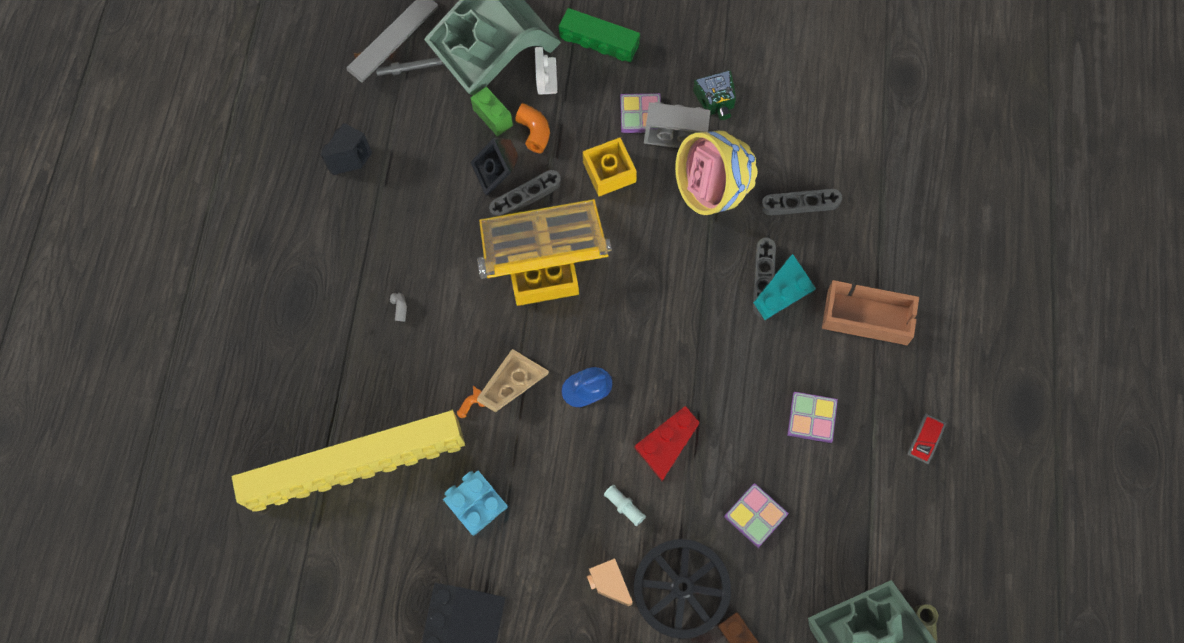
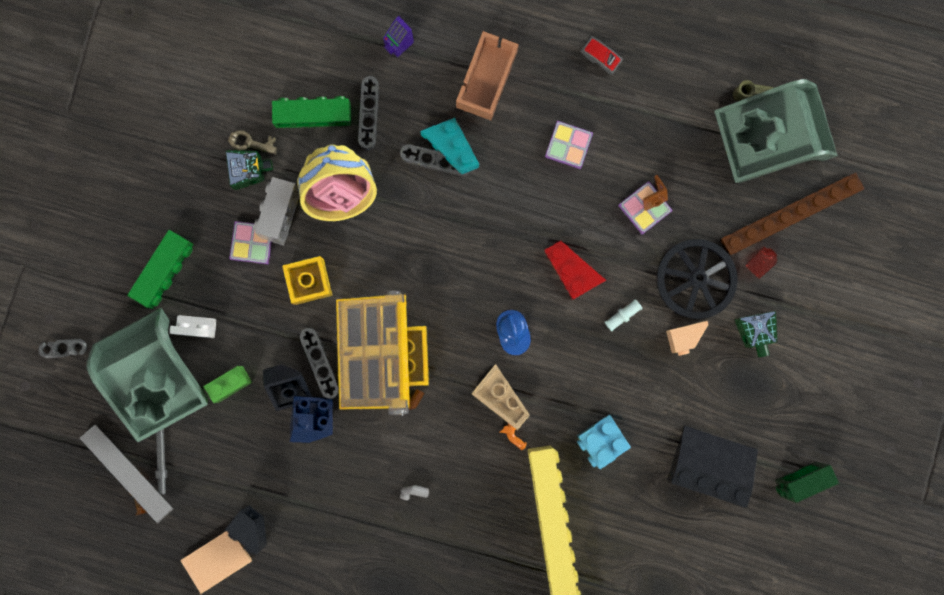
camera: 90 degrees left, 15 degrees up
orange cylinder [515,103,550,153] -> none
none -> light nougat tile [181,531,253,594]
none -> dark tan piece [228,131,277,155]
none -> green brick [272,96,351,128]
none -> dark blue slope [290,396,333,443]
none -> dark purple slope [383,16,414,58]
none -> reddish brown arm [400,389,425,411]
none -> dark orange bracket [643,175,668,211]

